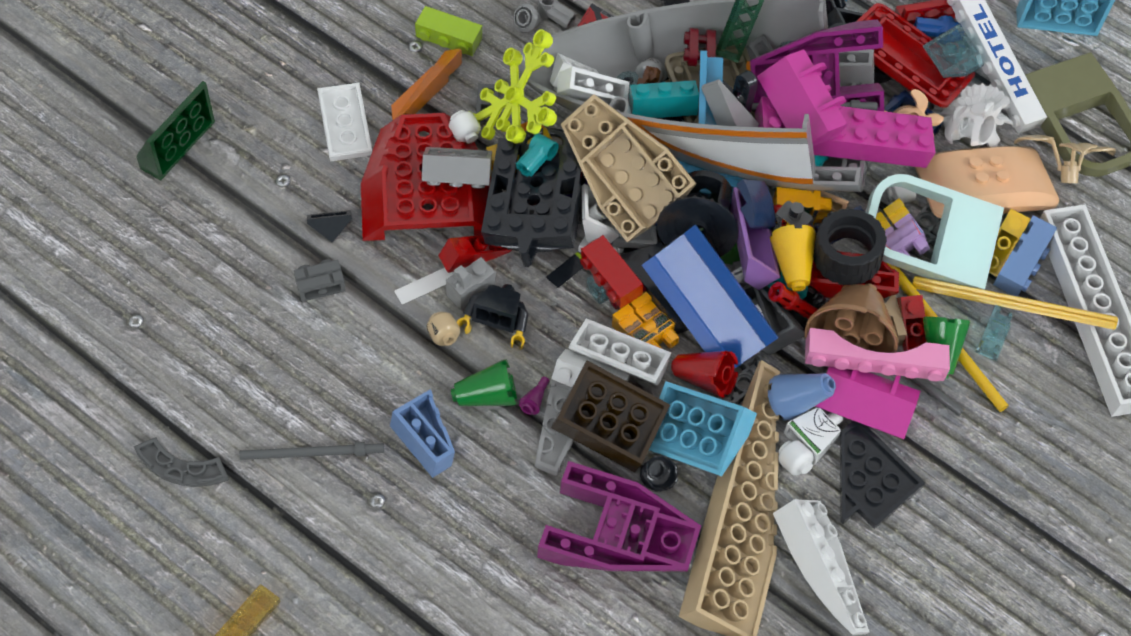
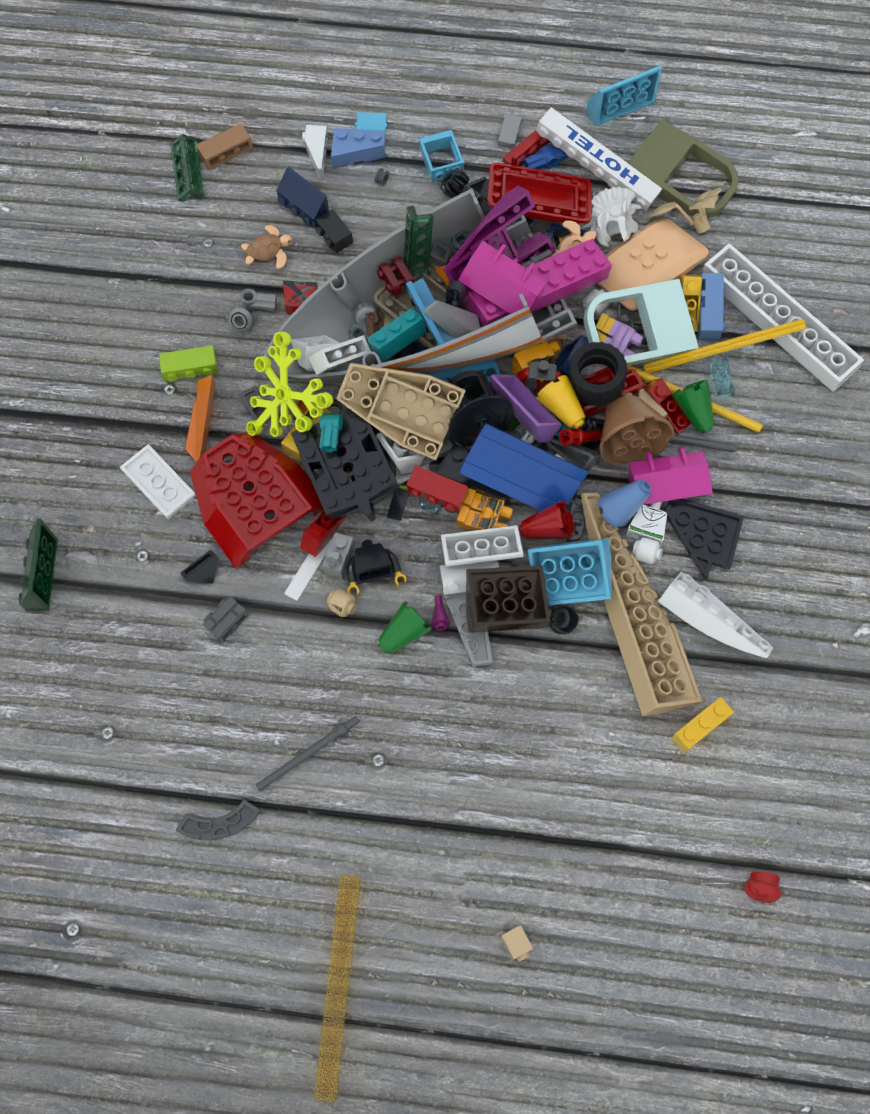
camera: 25 degrees left, 10 degrees up
medium blue wedge [390,389,455,478] -> none
light grey slope [422,147,492,188] -> none
white head [449,110,481,144] -> none
magenta wedge [537,461,701,572] -> none
dark blue slope [737,179,775,229] -> none
bright pink arch [805,328,950,381] -> none
clear light blue slope [923,24,984,78] -> none

